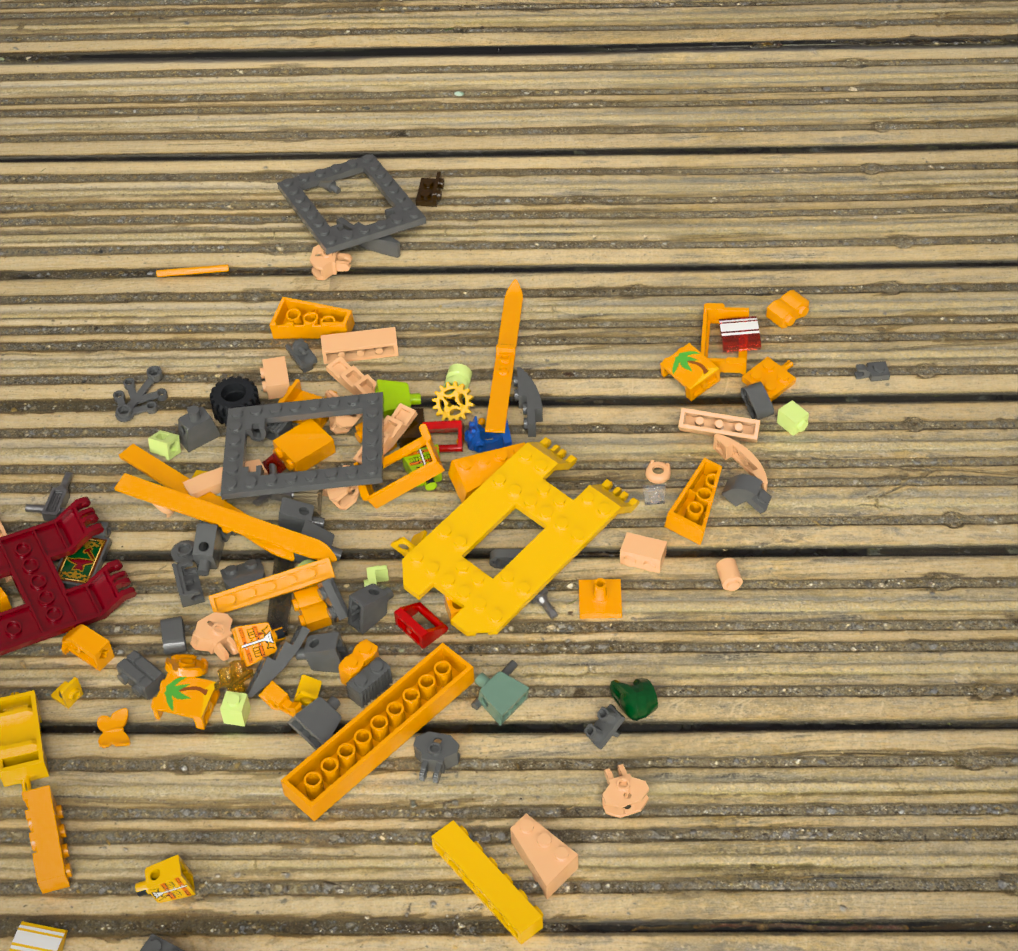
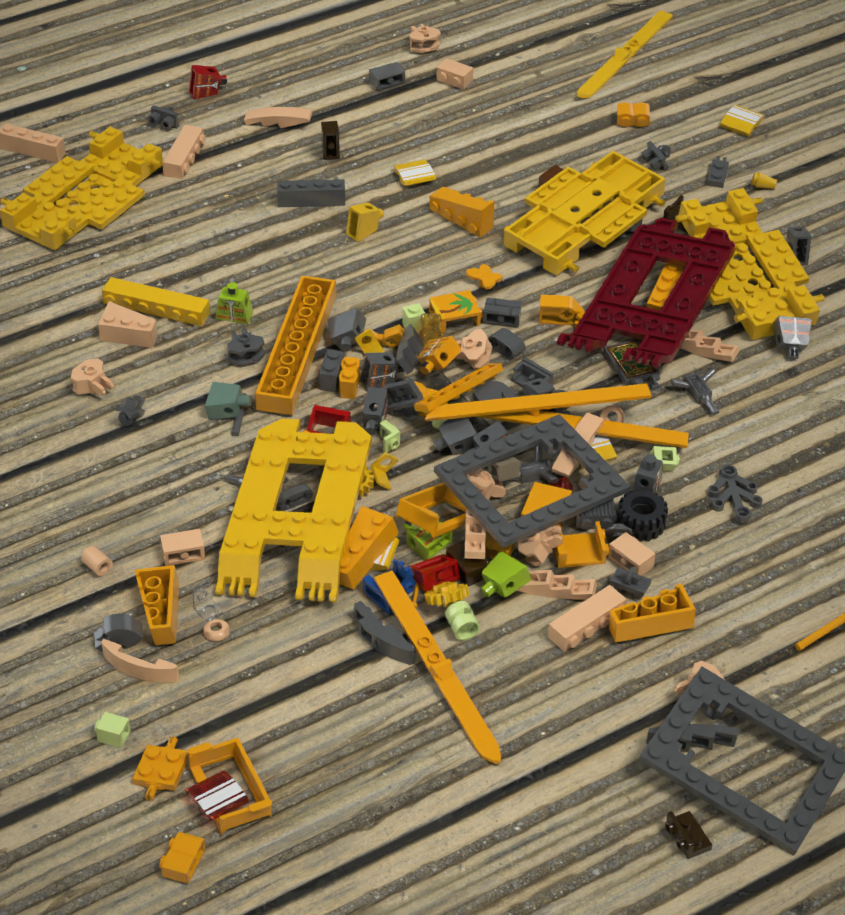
camera: 145 degrees right, 5 degrees down
yellow bracket [51,677,83,709] -> none
light orange tile [165,654,208,677] -> none
dark grey bar [319,180,341,194] -> none
light orange tile [579,578,622,619] -> none
dark green helmet [610,678,658,721] -> none
light orange panel [660,343,720,401] -> none
light nougat brick [678,408,760,443] -> none
dark grey beam [741,381,774,420] -> none
dark grey plate [854,361,890,382] -> none
none -> lime torso [215,282,253,324]
none -> dark grey piece [605,524,633,539]

